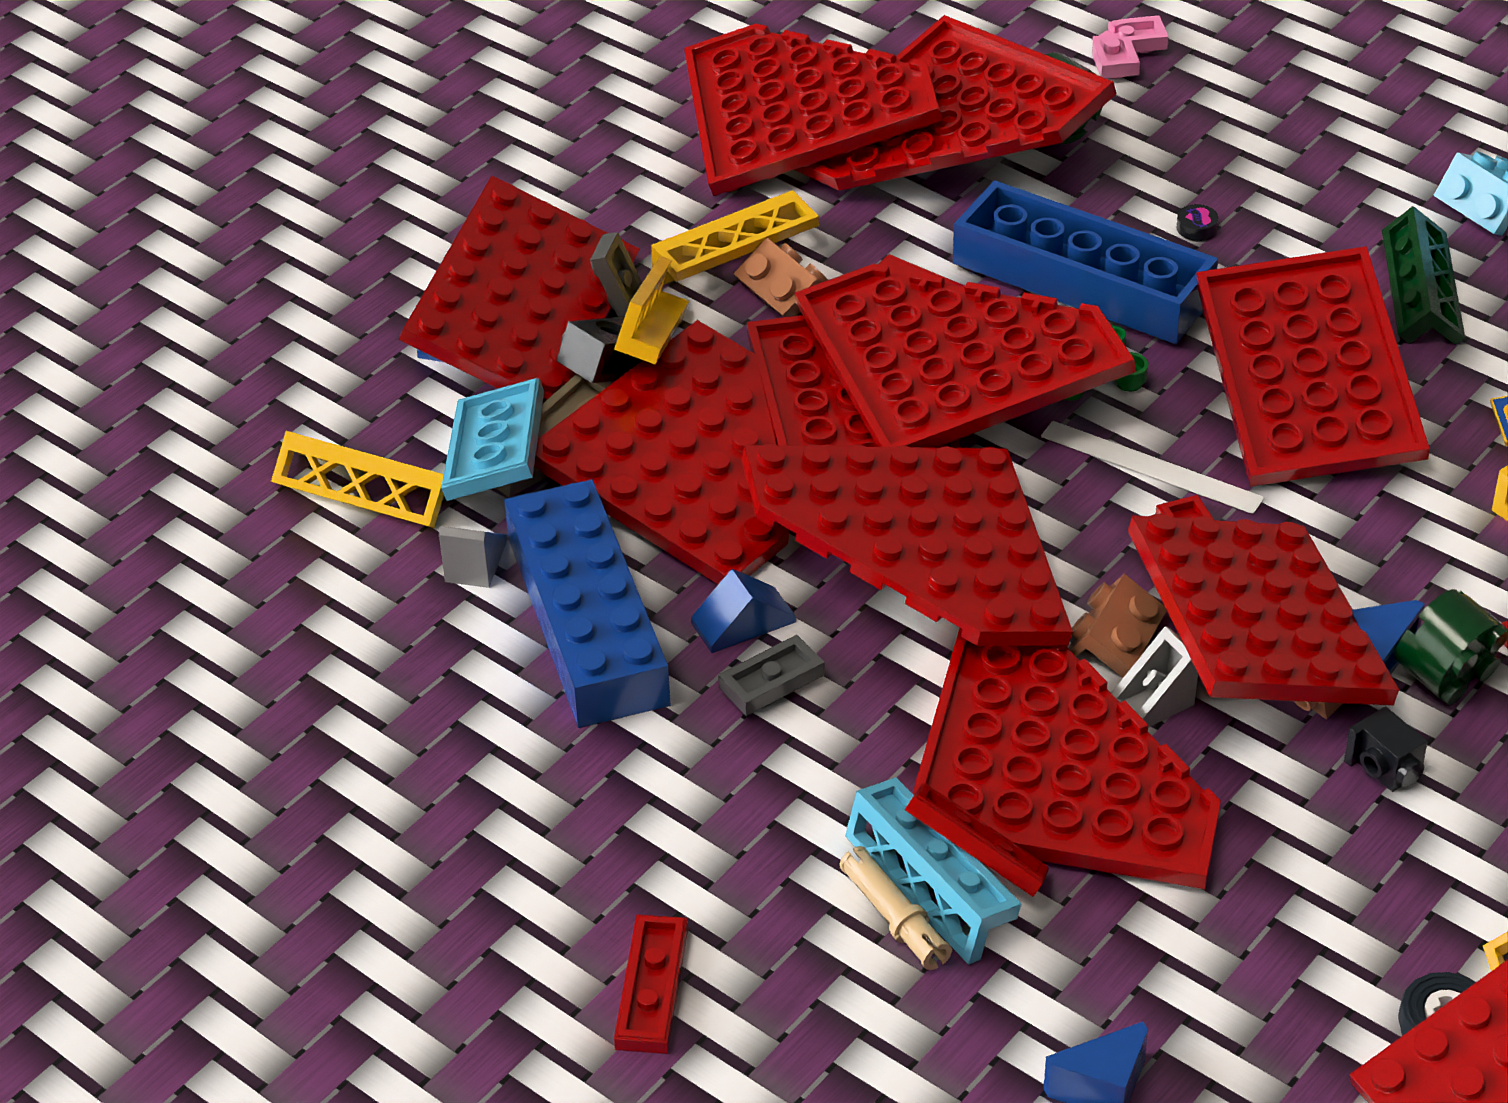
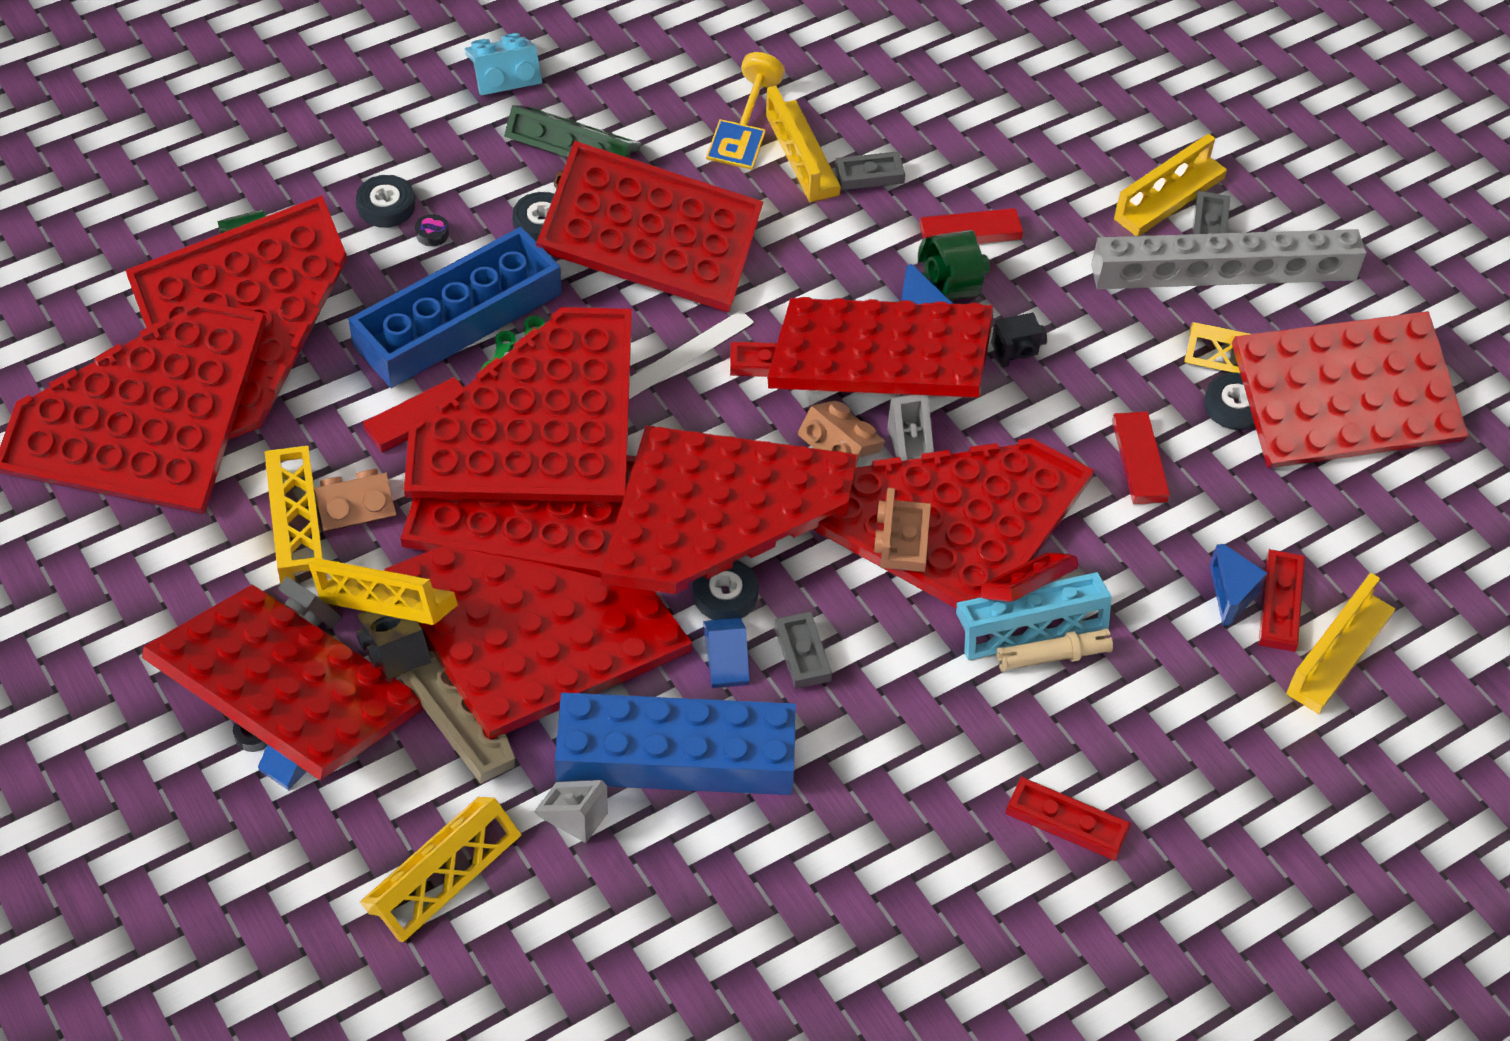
camera: 75 degrees left, 10 degrees up
medium azure tile [441,378,544,501] -> none
bright pink plate [1092,15,1169,79] -> none
none -> black bush [355,175,416,227]
none -> black bush [692,560,759,620]
none -> nougat bracket [874,488,931,572]
none -> red tile [1112,411,1170,505]

